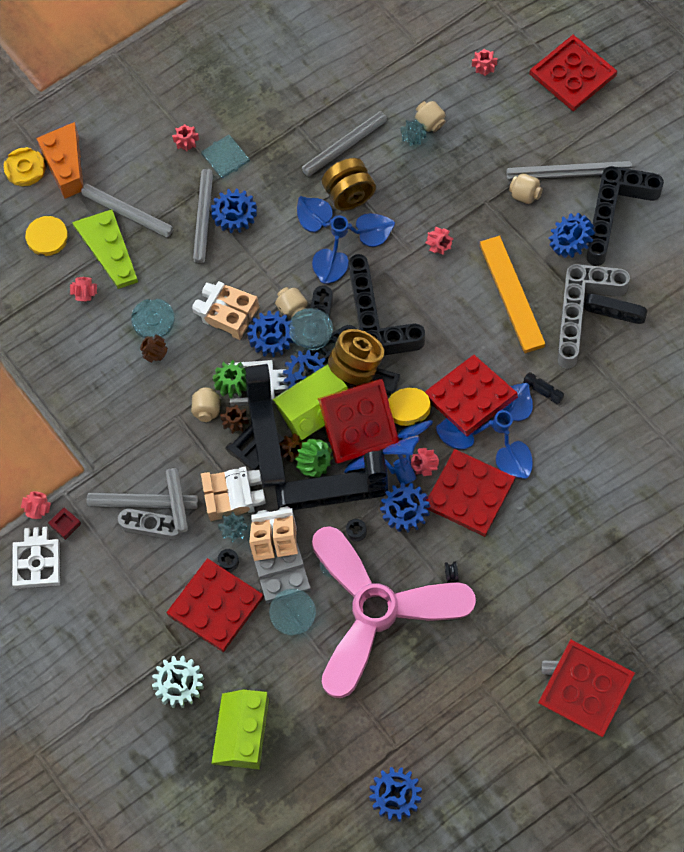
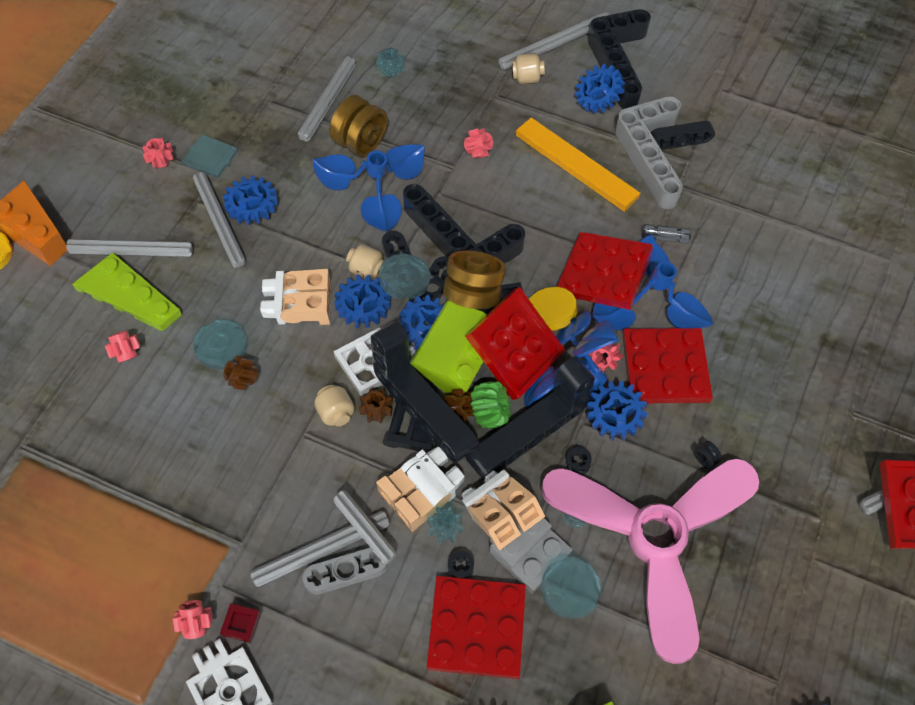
camera: 35 degrees left, 5 degrees down
yellow tile [25,216,68,256] -> none
bright green gear [213,360,247,399] -> none
tan head [415,101,446,132] -> none

